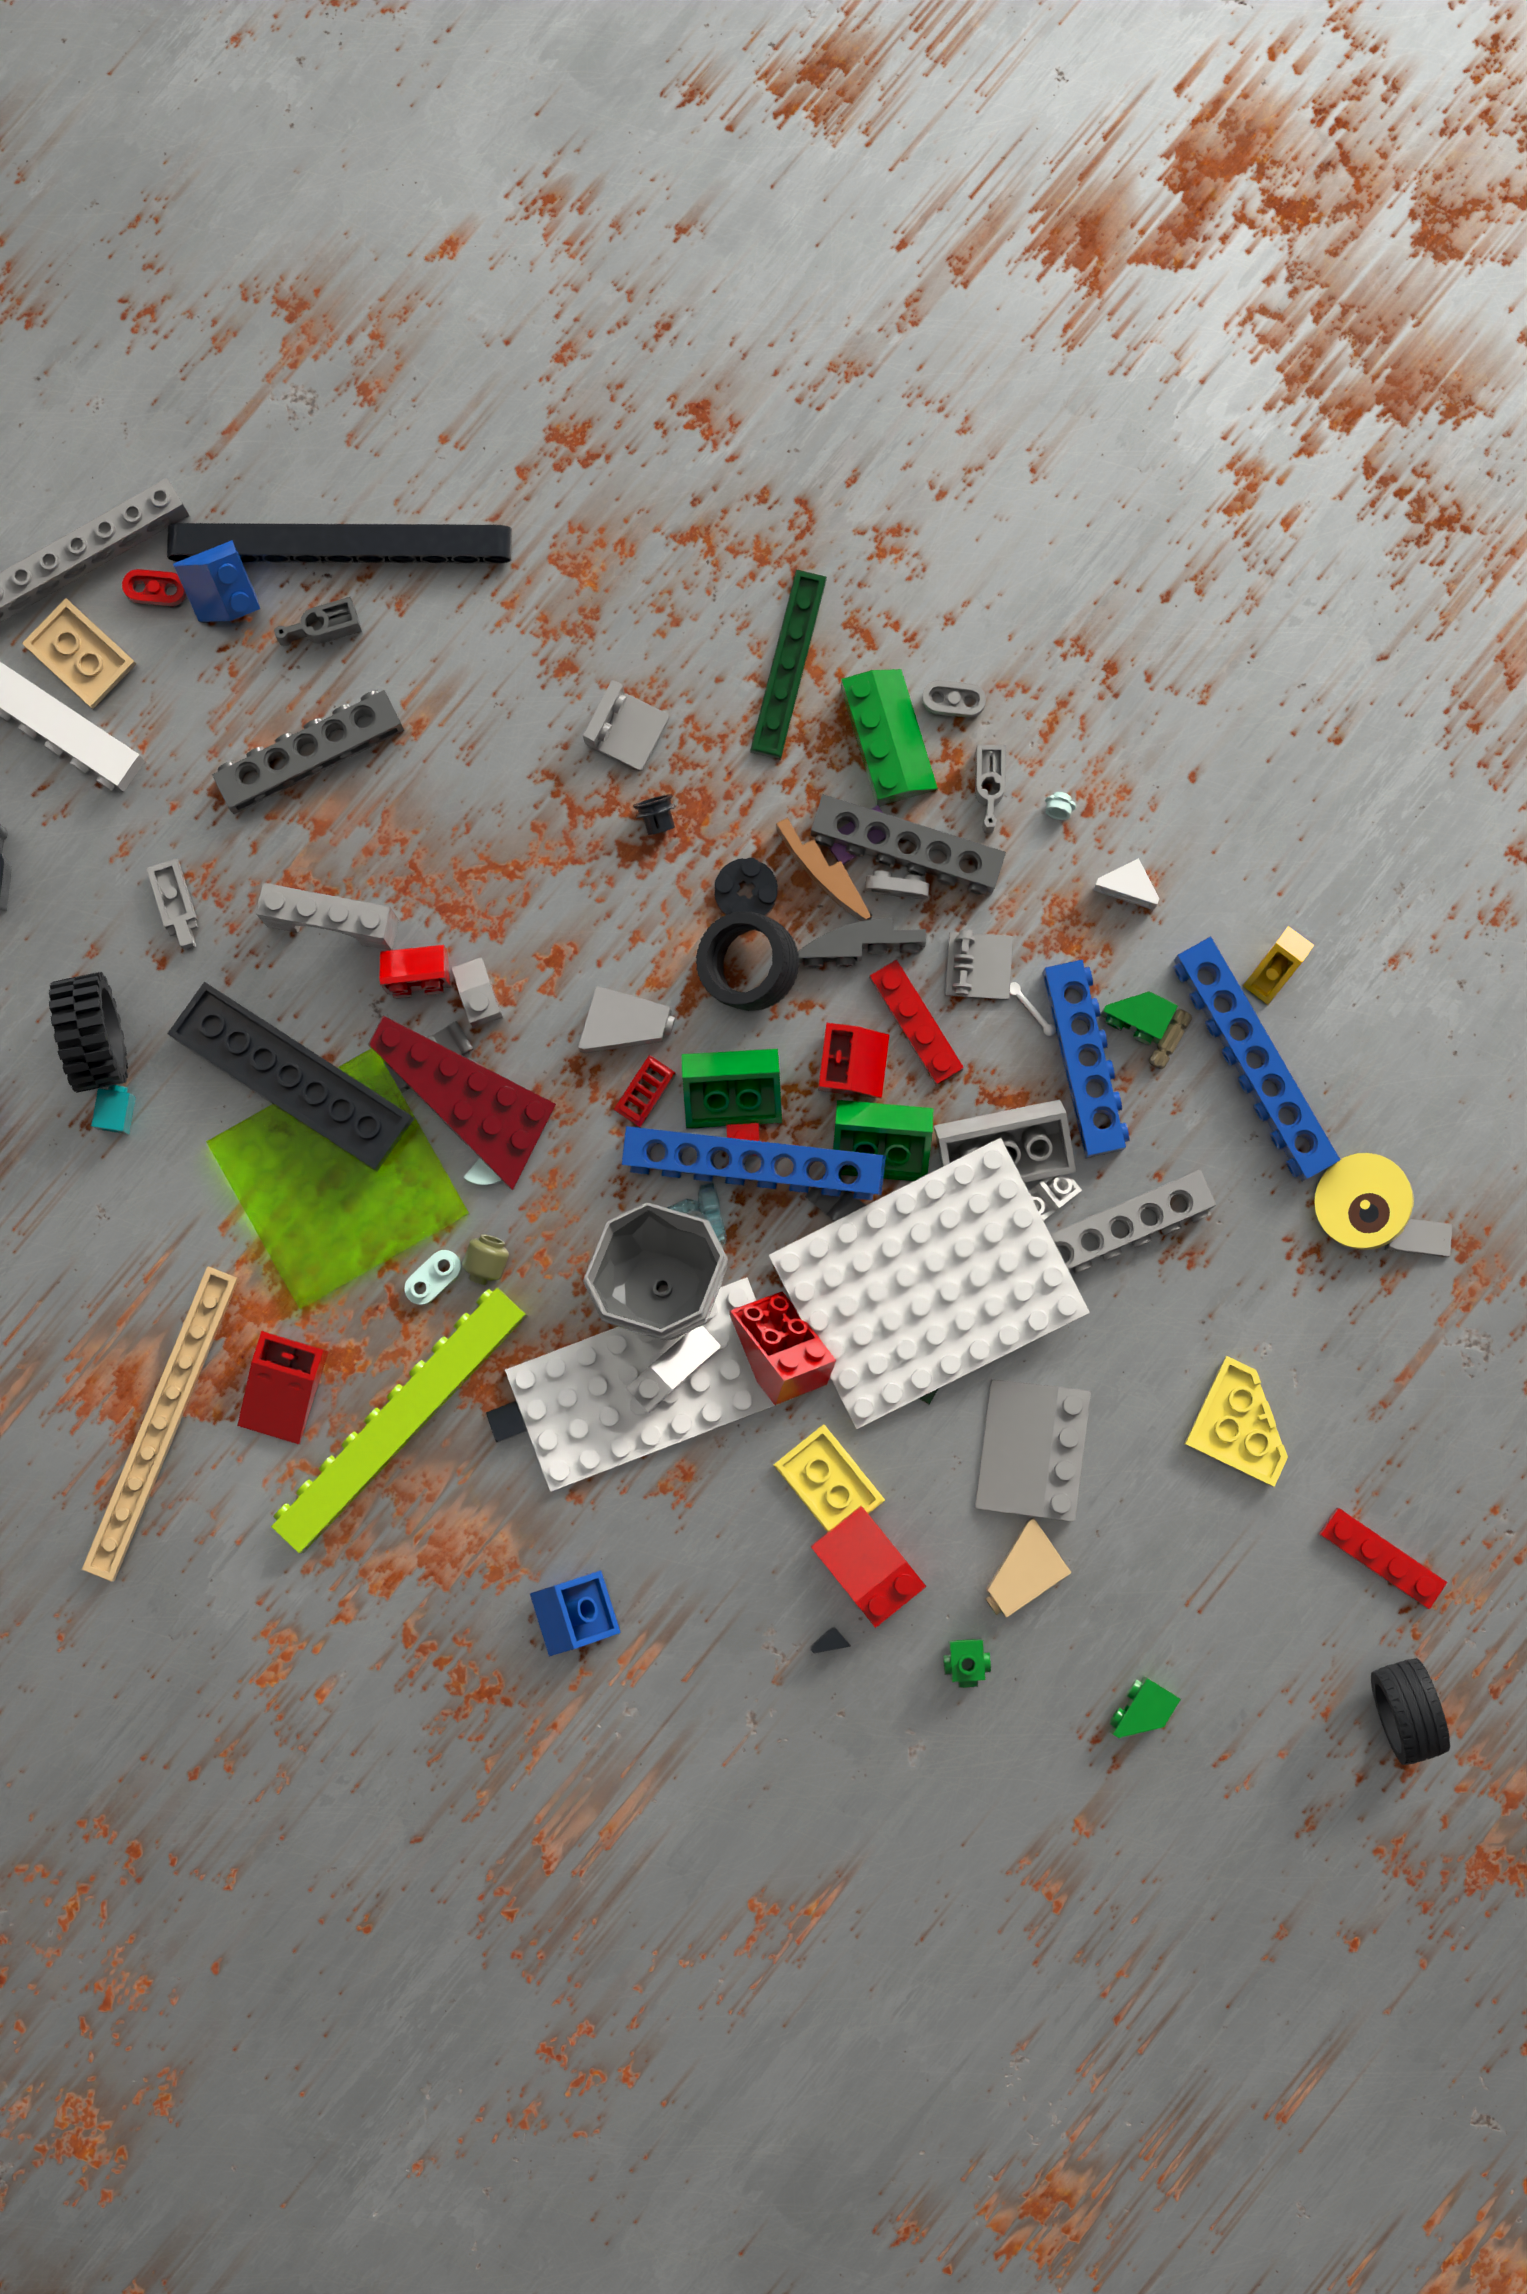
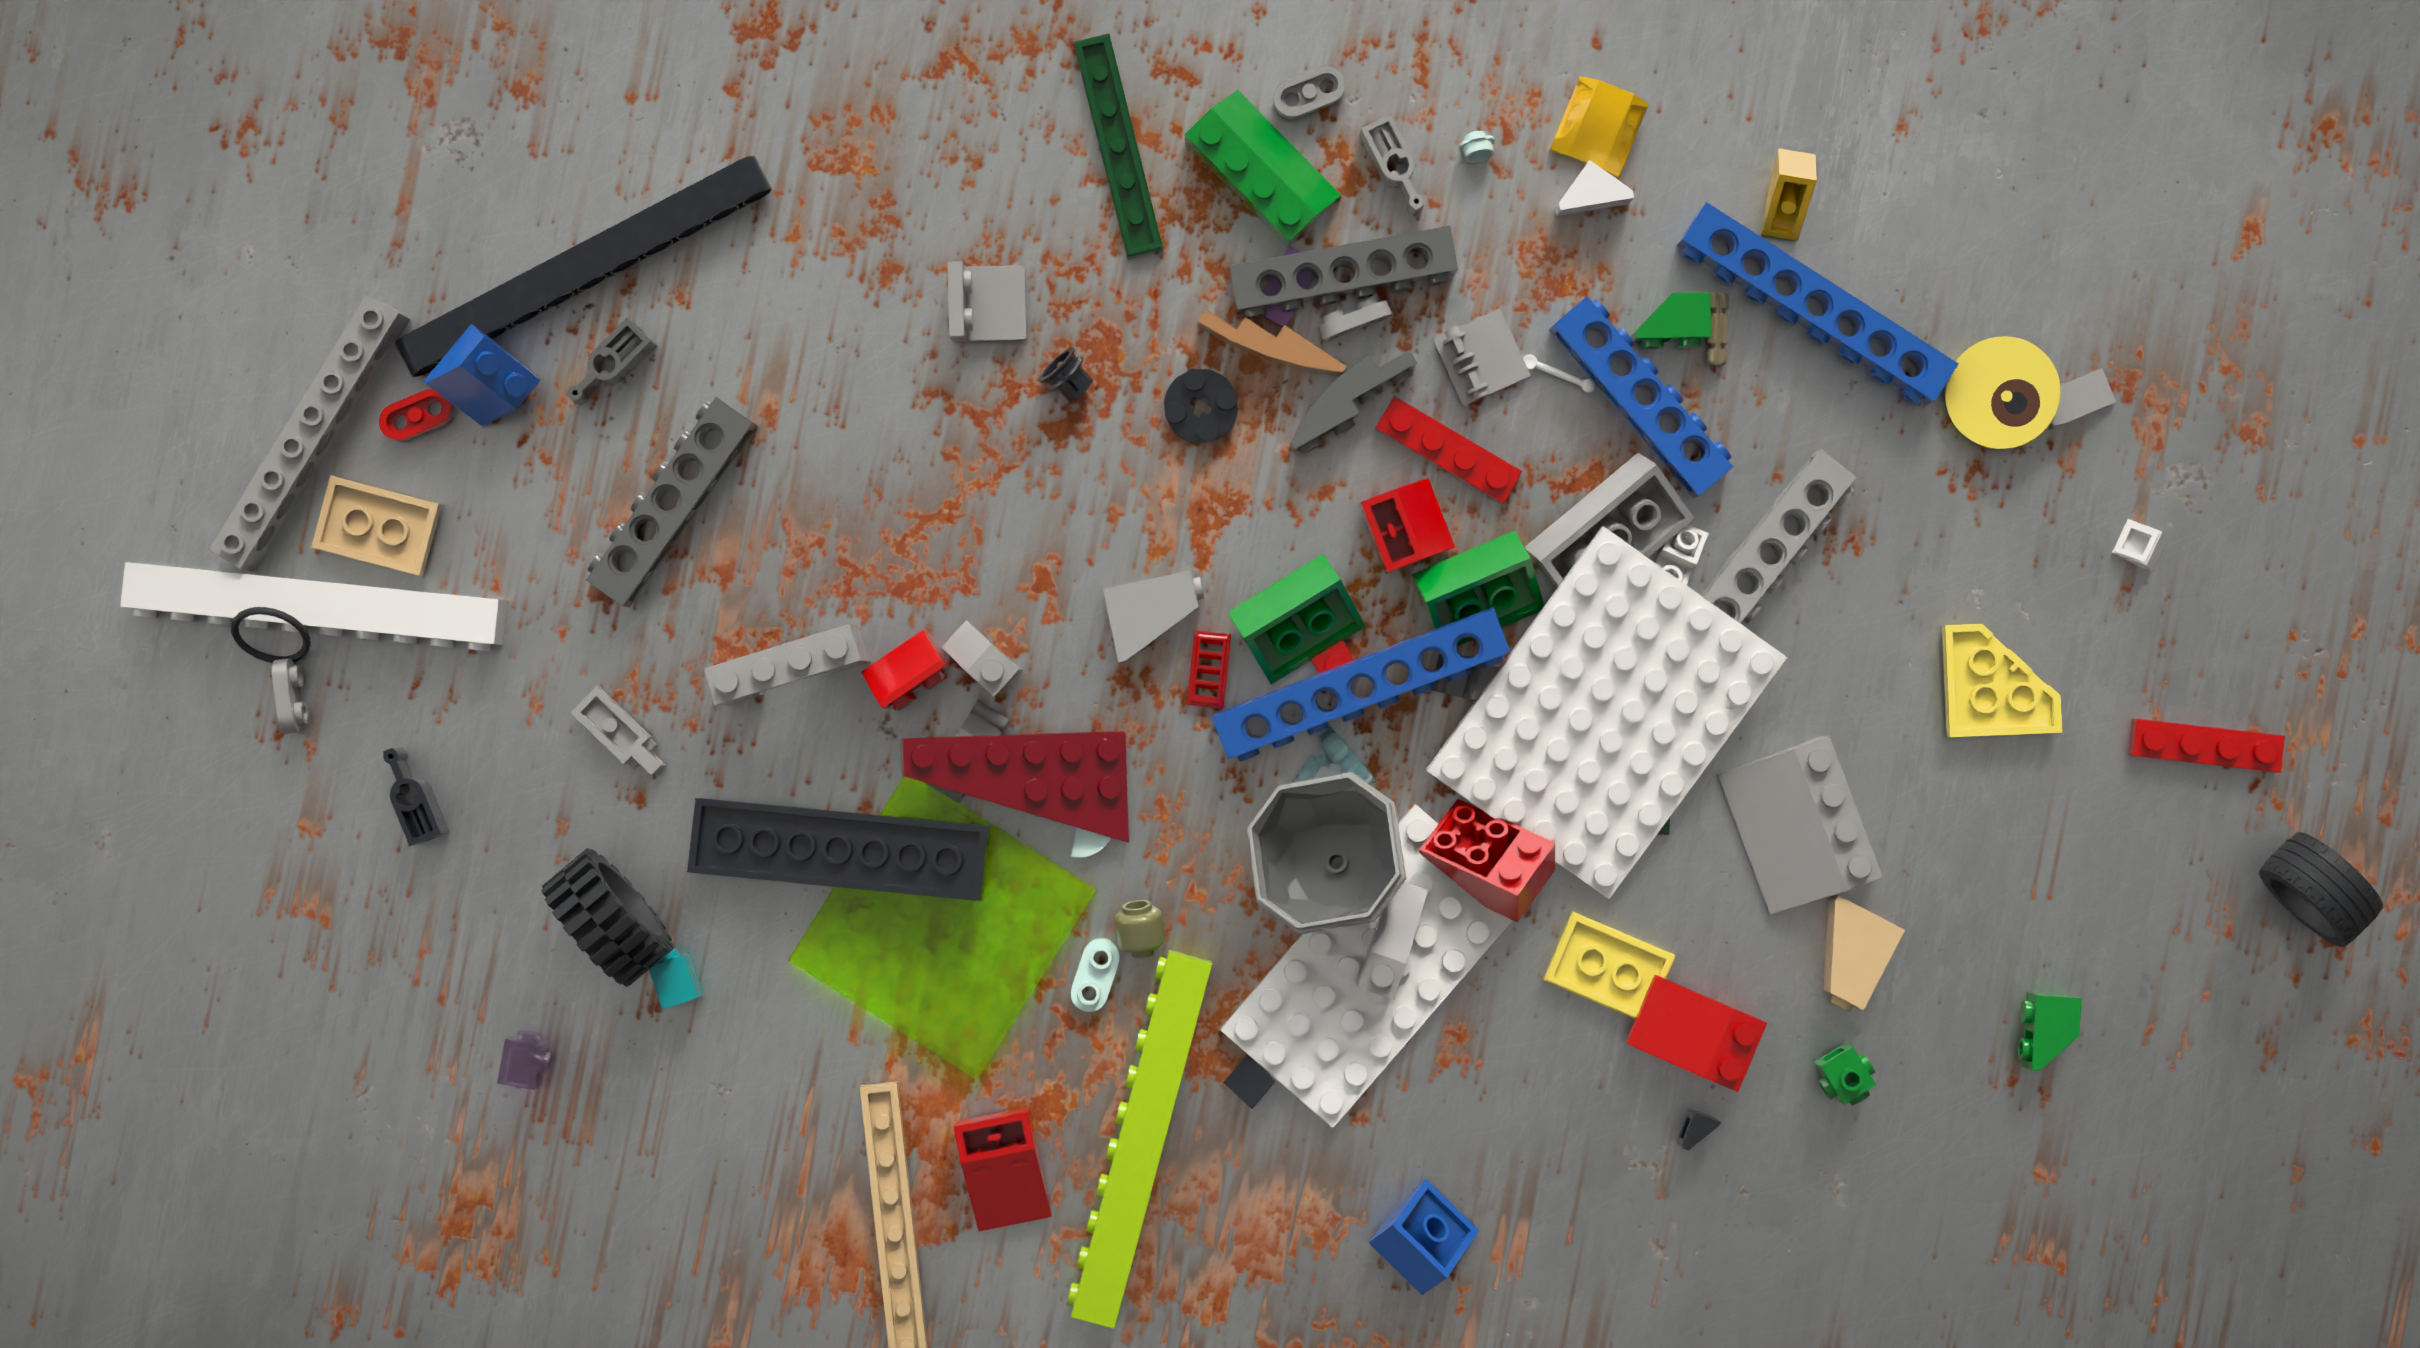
camera: 30 degrees left, 5 degrees up
black tyre [696,911,799,1011] -> none
none -> yellow slope [1549,76,1649,178]
none -> white slope [2112,519,2167,572]

